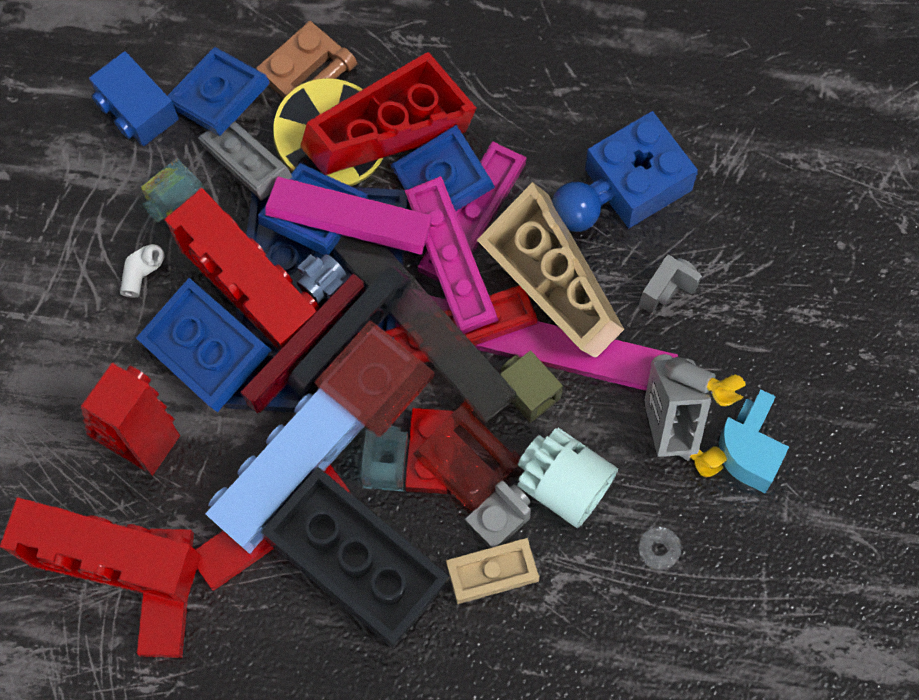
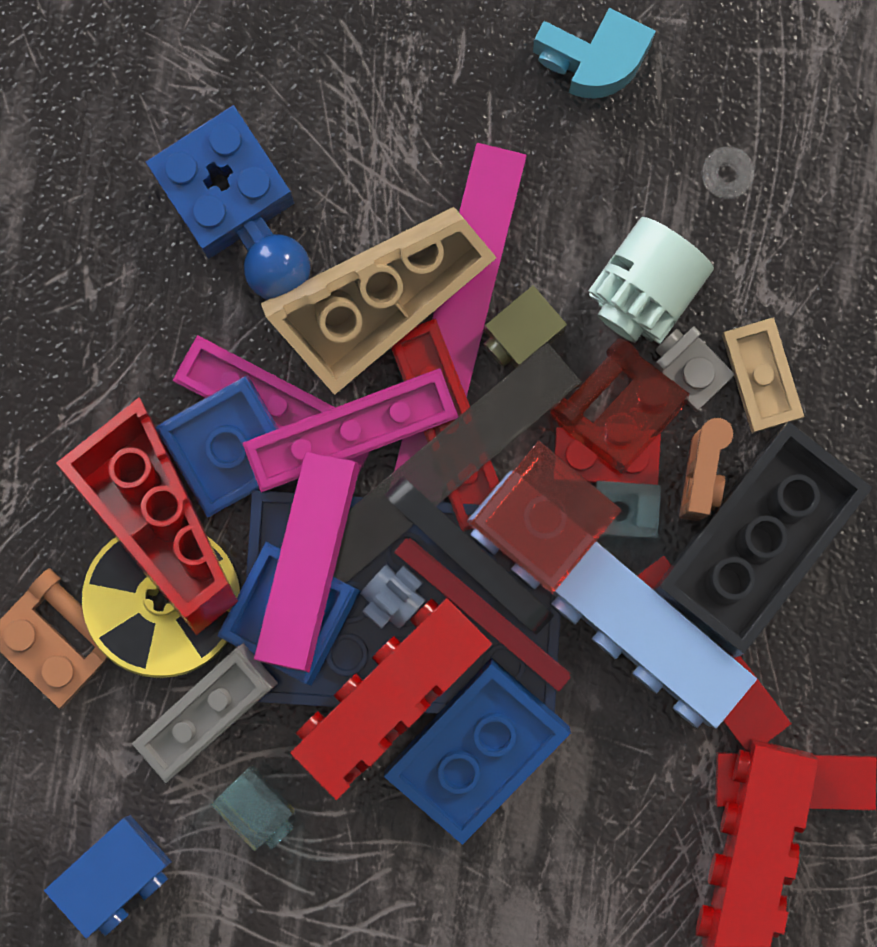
camera: 90 degrees left, 15 degrees up
red wedge [81,363,180,476] -> none
white arm [120,244,164,298] -> none
blue plate [168,47,270,136] -> none
light grey bracket [638,254,702,314] -> none
light grey torso [645,354,745,477] -> none
none -> nougat plate [679,418,733,521]

